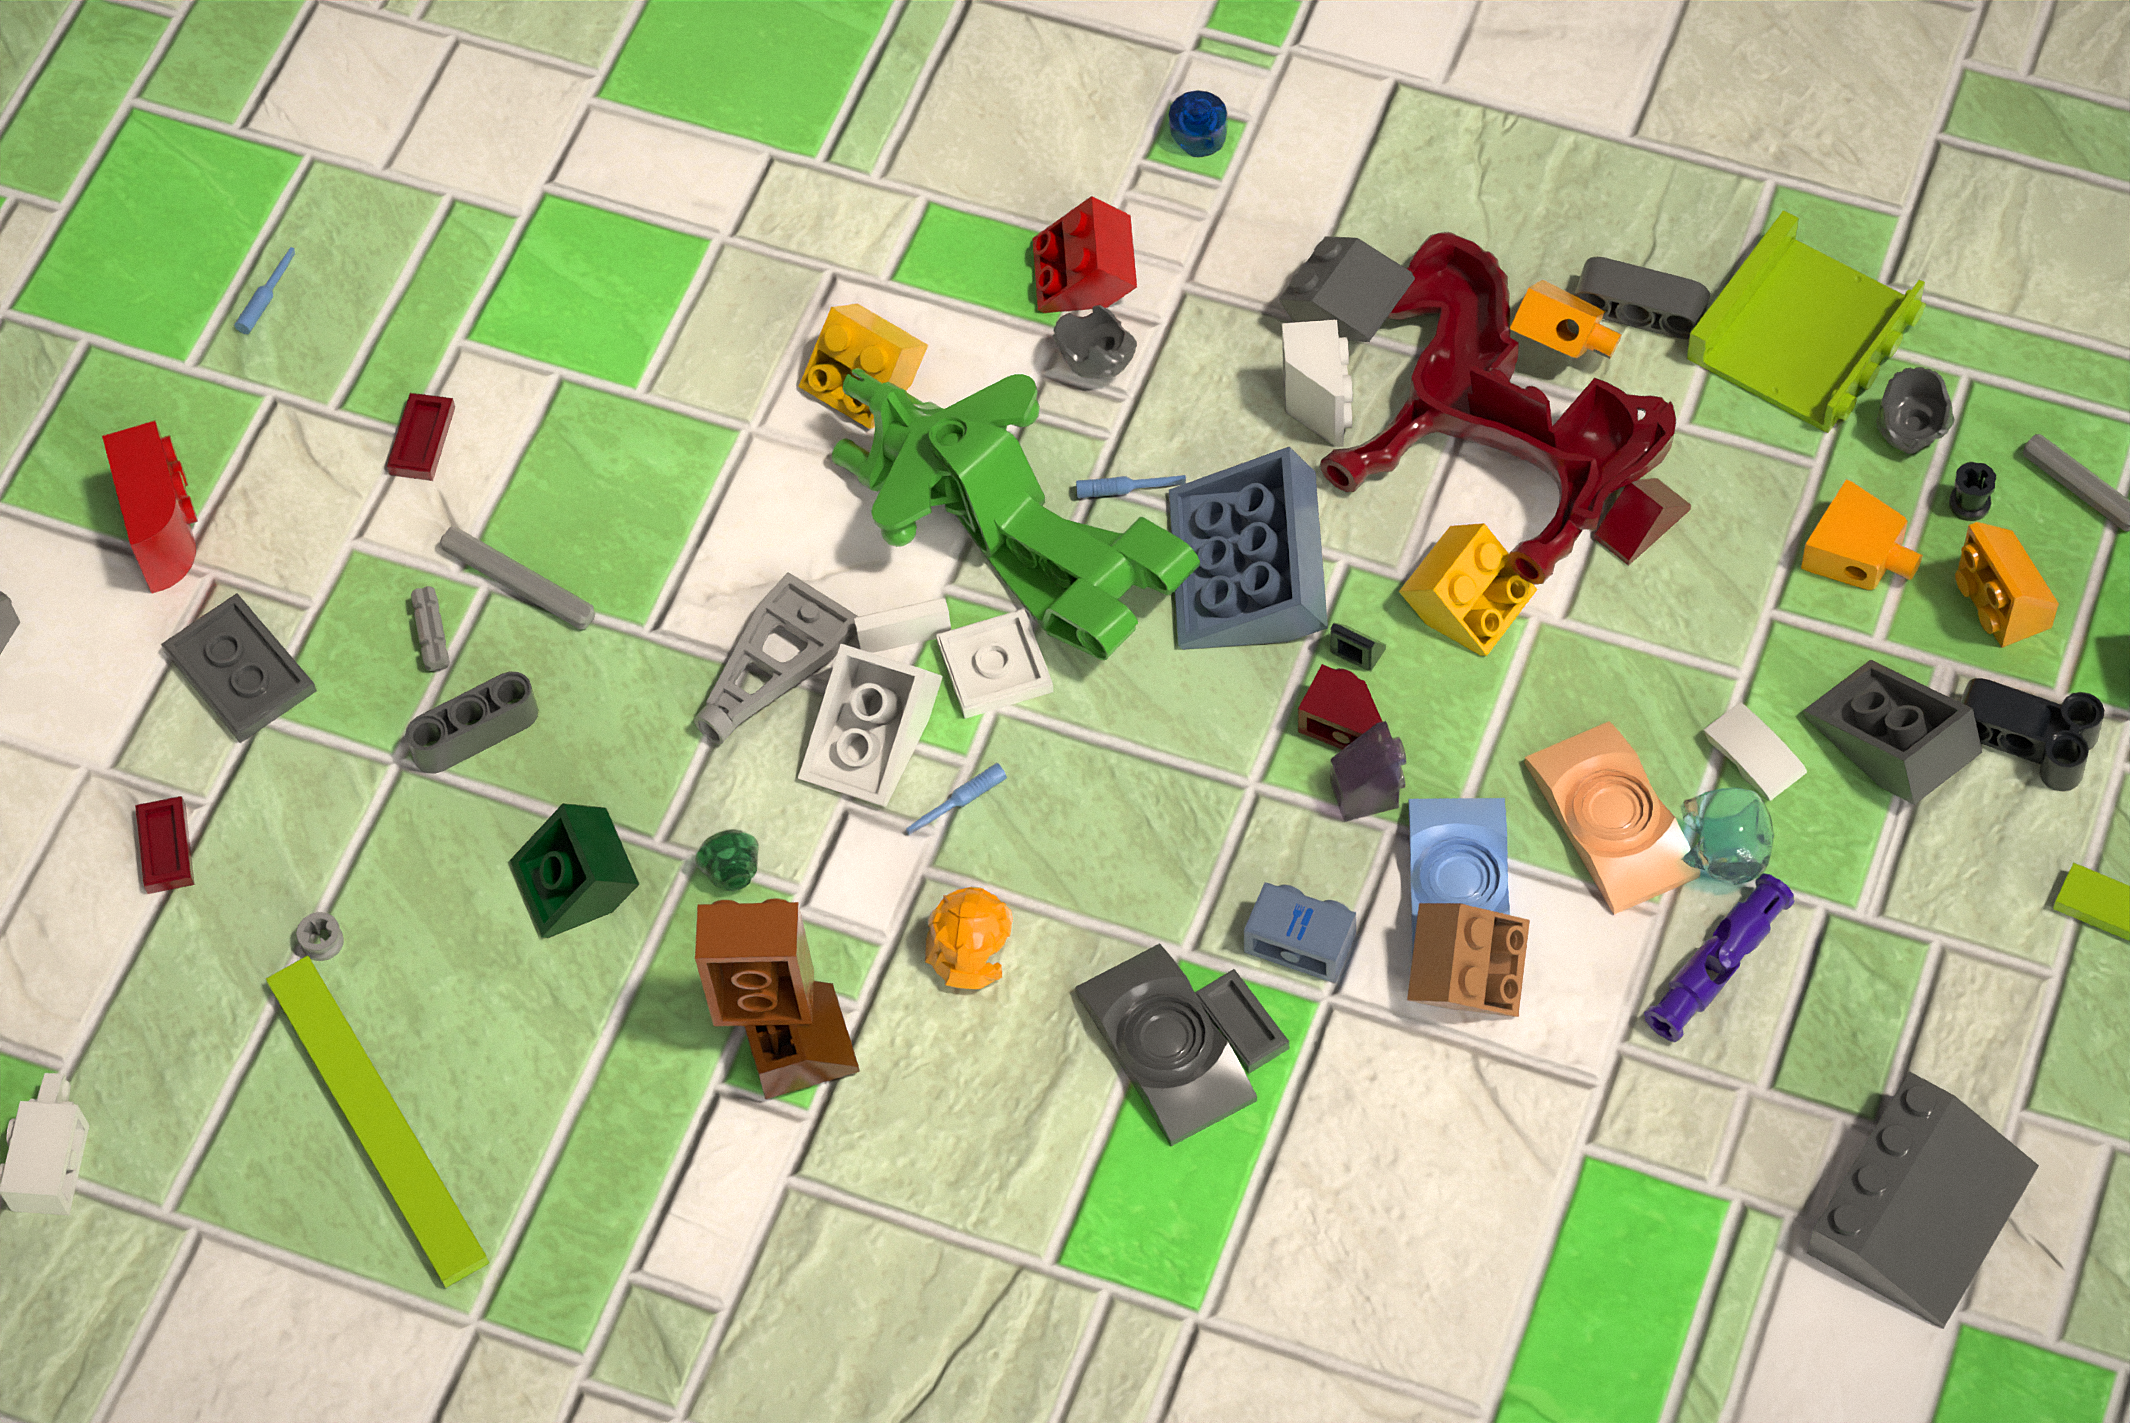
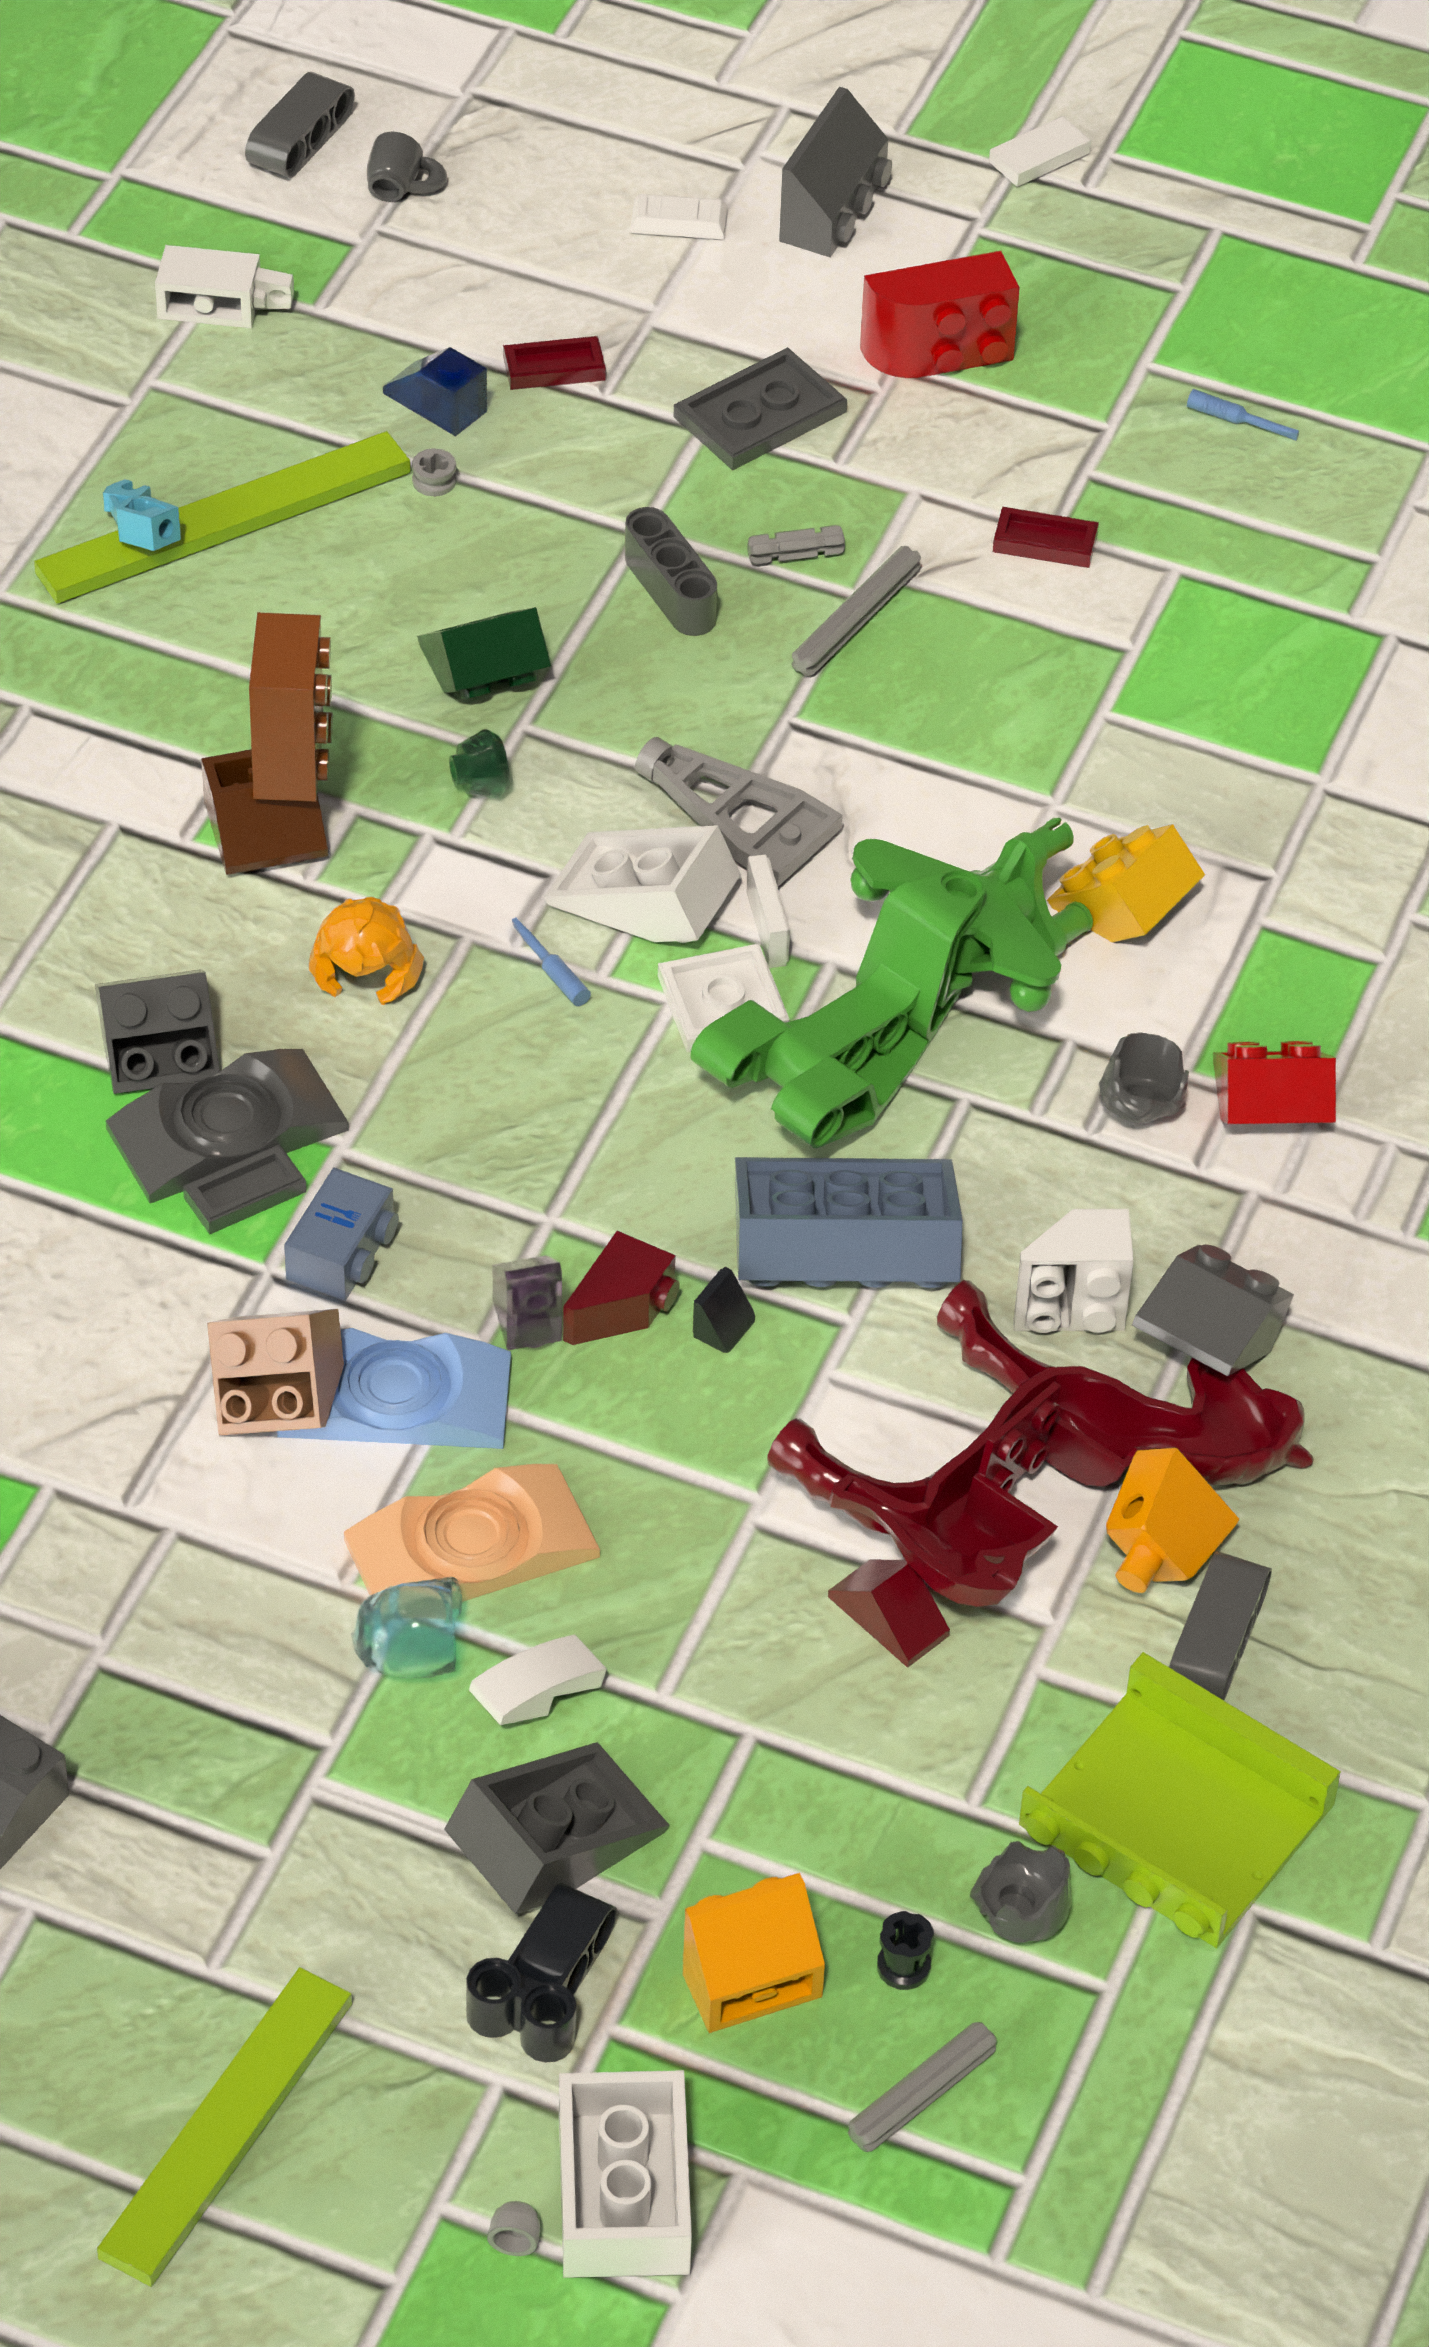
camera: 85 degrees right, 10 degrees down
medium blue piece [1076,475,1186,498] -> none
yellow slope [1399,523,1538,656] -> none
dark purple piece [1644,873,1795,1042] -> none
light orange torso [1801,479,1923,590] -> none
none -> dark grey slope [95,969,220,1094]
none -> medium azure piece [103,479,181,551]
none -> slope [383,347,487,437]

